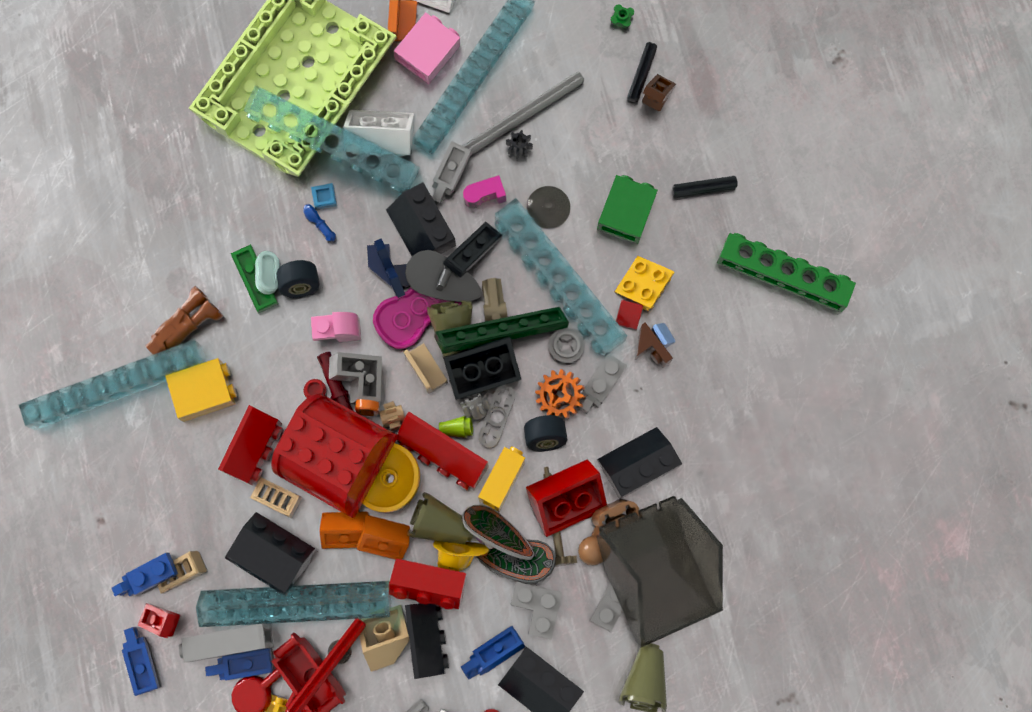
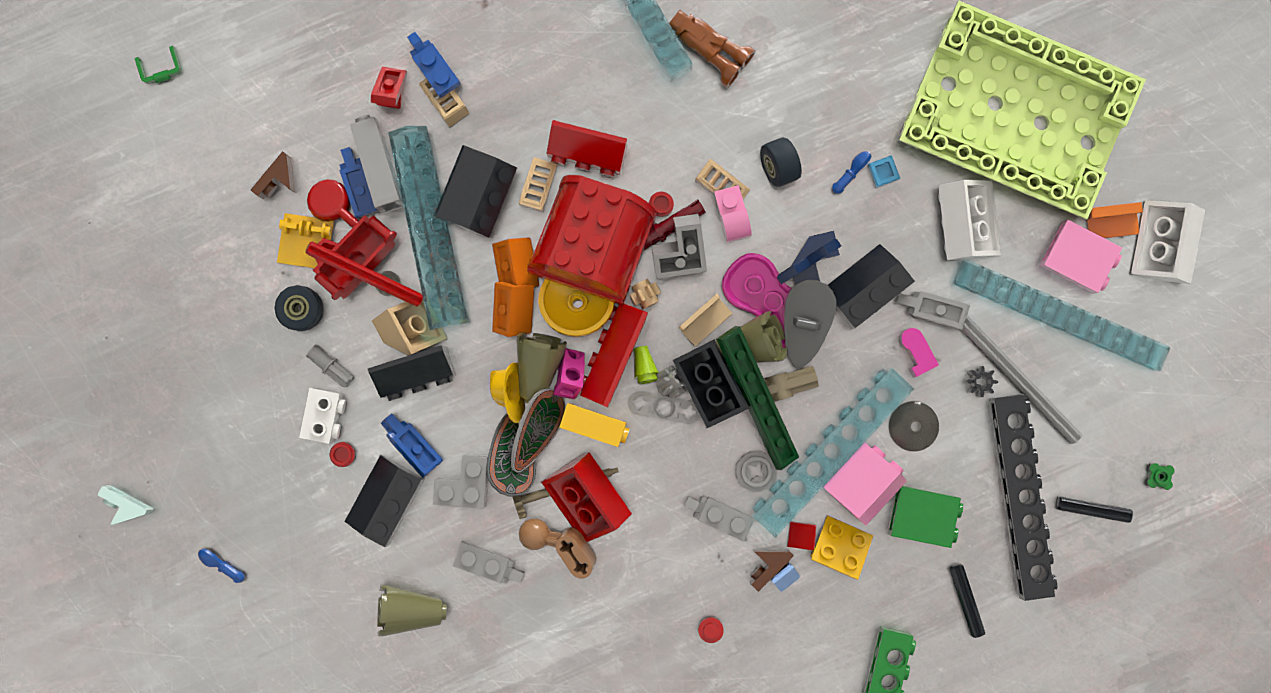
camera: 85 degrees right, 10 degrees up
blue hinge [122,627,160,696] -> none
yellow brick [165,358,237,422] -> none
green tile [230,244,279,314] -> none
clear light blue brick [243,85,420,193] -> none
light aqua tile [255,251,279,294] -> none
orange tile [355,399,380,416] -> none
red slope [389,558,466,610] -> none
black tile [443,221,502,278] -> none
black wheel [524,415,567,452] -> none
orange gear [535,369,586,419] -> none
clear smoke windscreen [596,496,723,647] -> none
black slope [597,427,682,499] -> none
reddish brown slope [642,74,676,111] -> none
none -> dark pink leg [553,348,585,400]
none -> tan slope [695,159,750,199]
none -> red plate [698,617,724,643]
none -> bright pink brick [824,442,907,526]
none -> black brick [989,394,1058,601]

